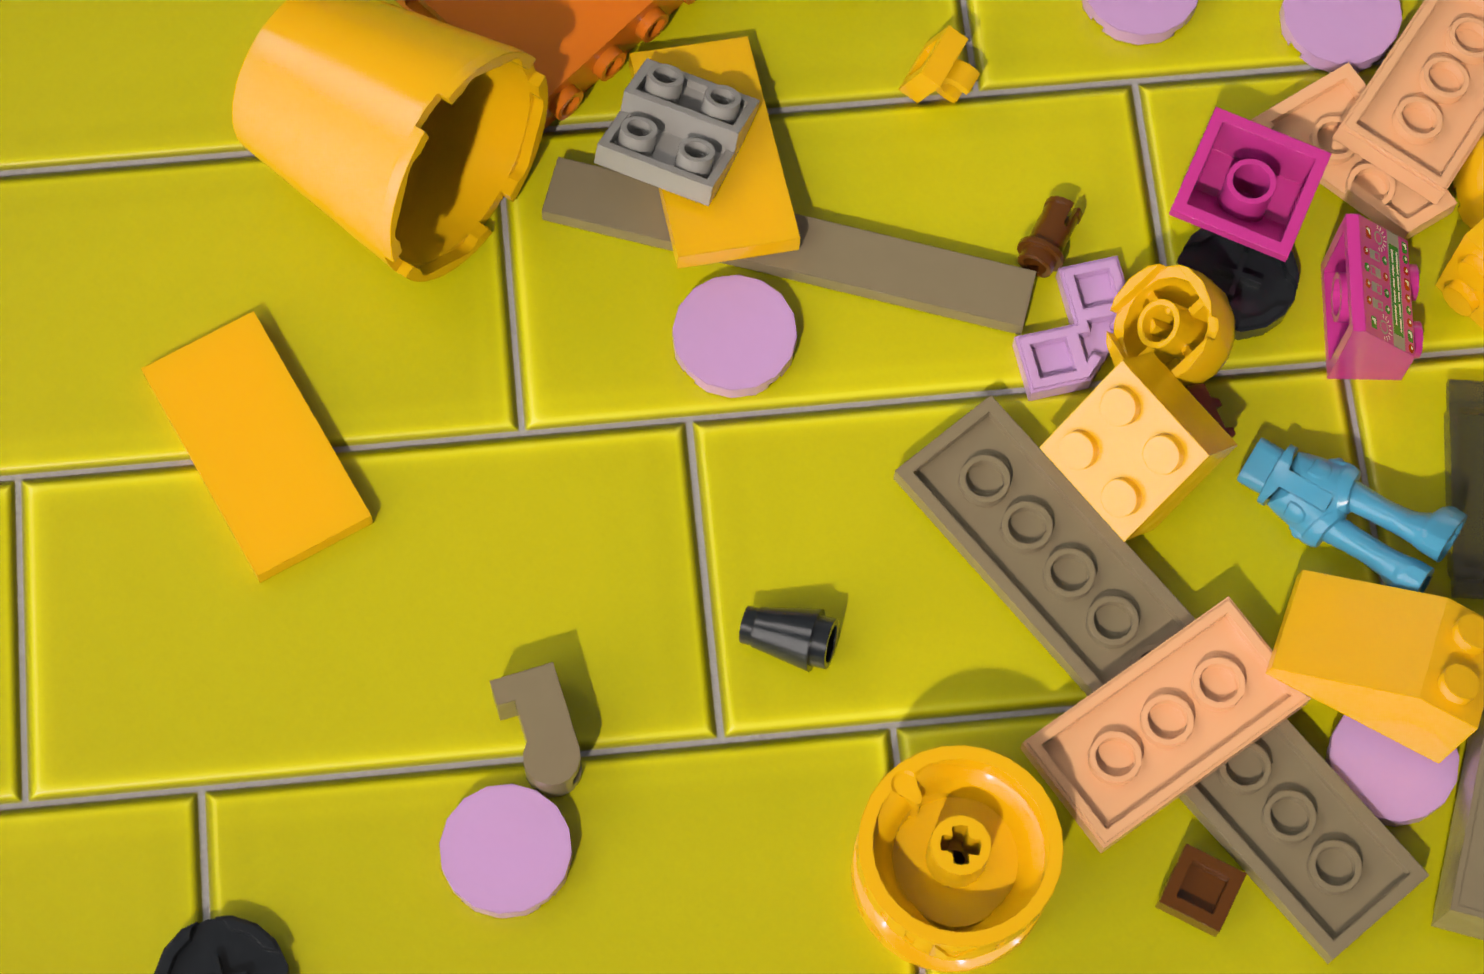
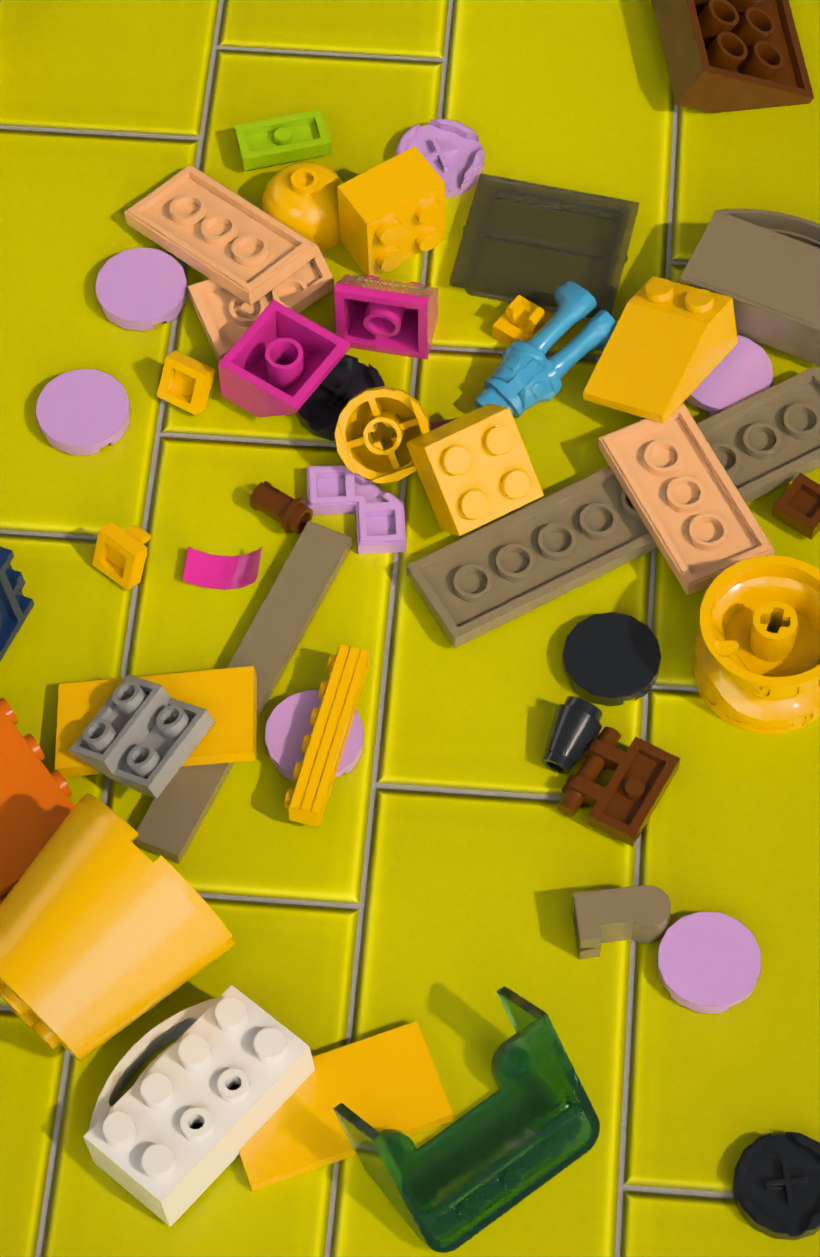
camera: 75 degrees left, 10 degrees down
none -> white piece [83,985,315,1227]
none -> yellow tile [157,350,216,415]
none -> dark pink sticker [182,546,262,590]
none -> yellow piece [284,644,370,827]
none -> clear green windscreen [333,986,600,1253]
none -> yellow tile [492,295,553,346]
none -> reddish brown plate [557,726,680,847]
none -> black tile [562,612,661,706]

